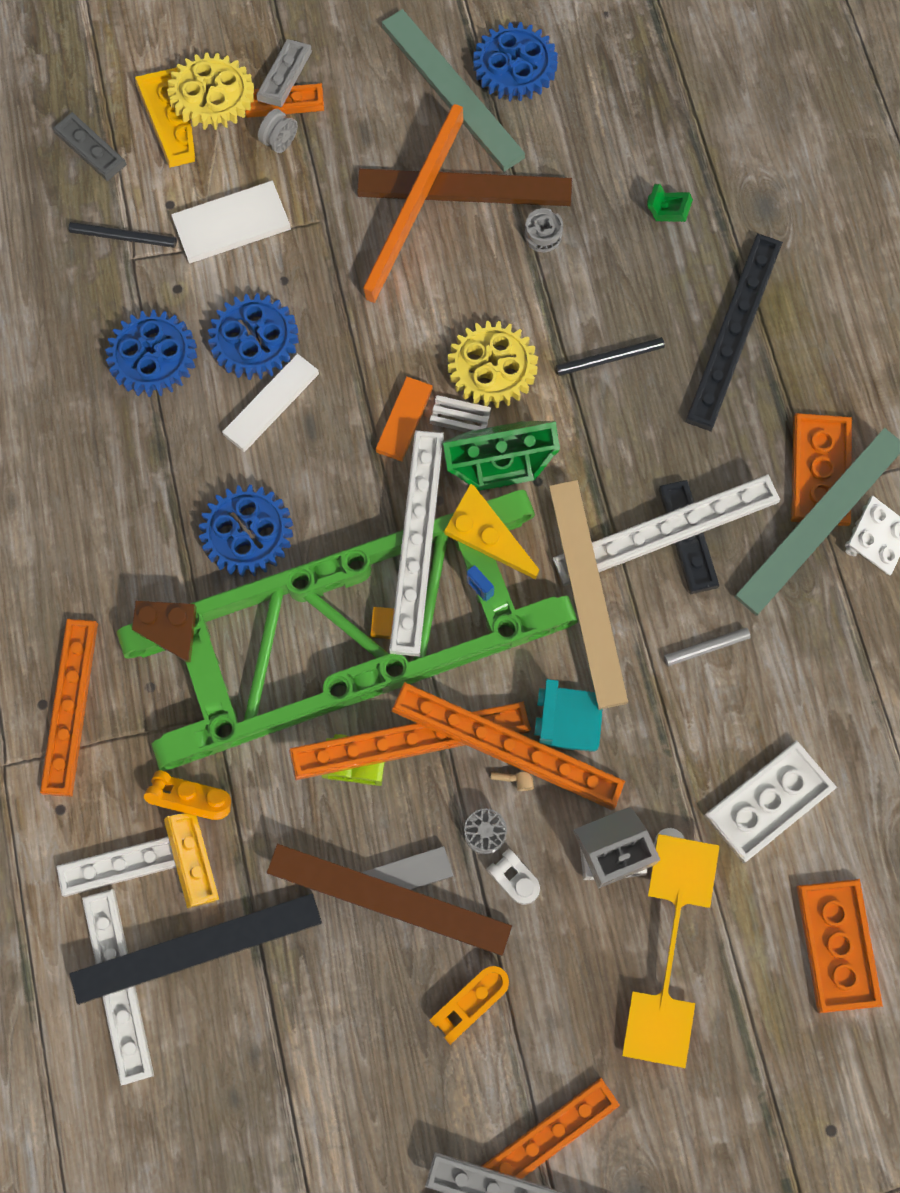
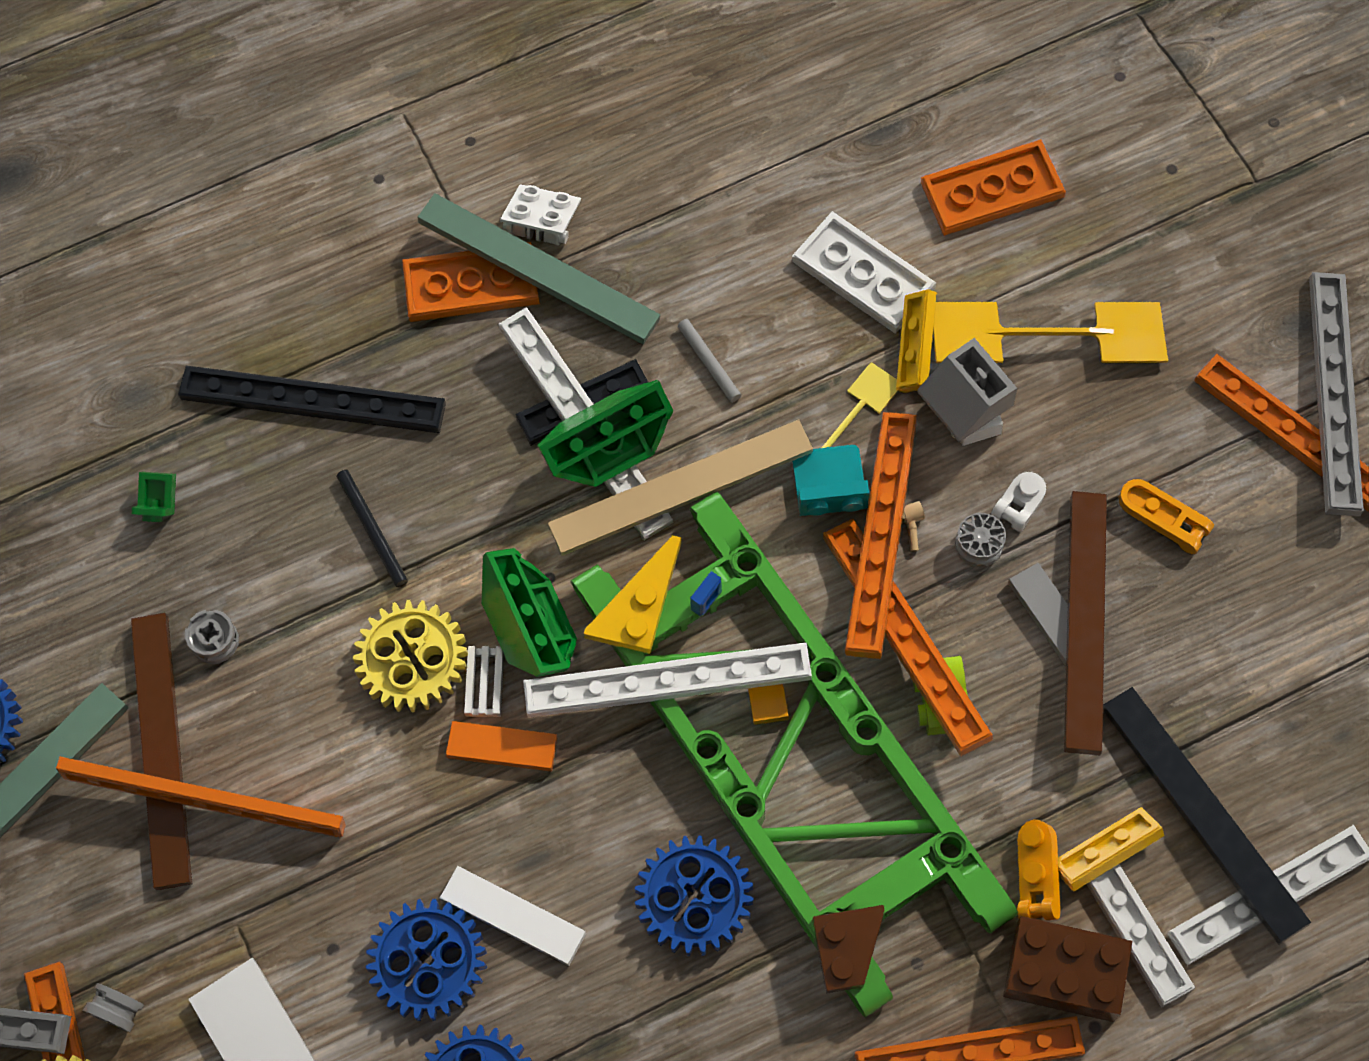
camera: 100 degrees left, 5 degrees down
none -> green wedge [537,380,673,487]
none -> light yellow piece [822,362,898,448]
none -> yellow tile [896,289,937,393]
none -> reddish brown brick [1003,916,1133,1022]

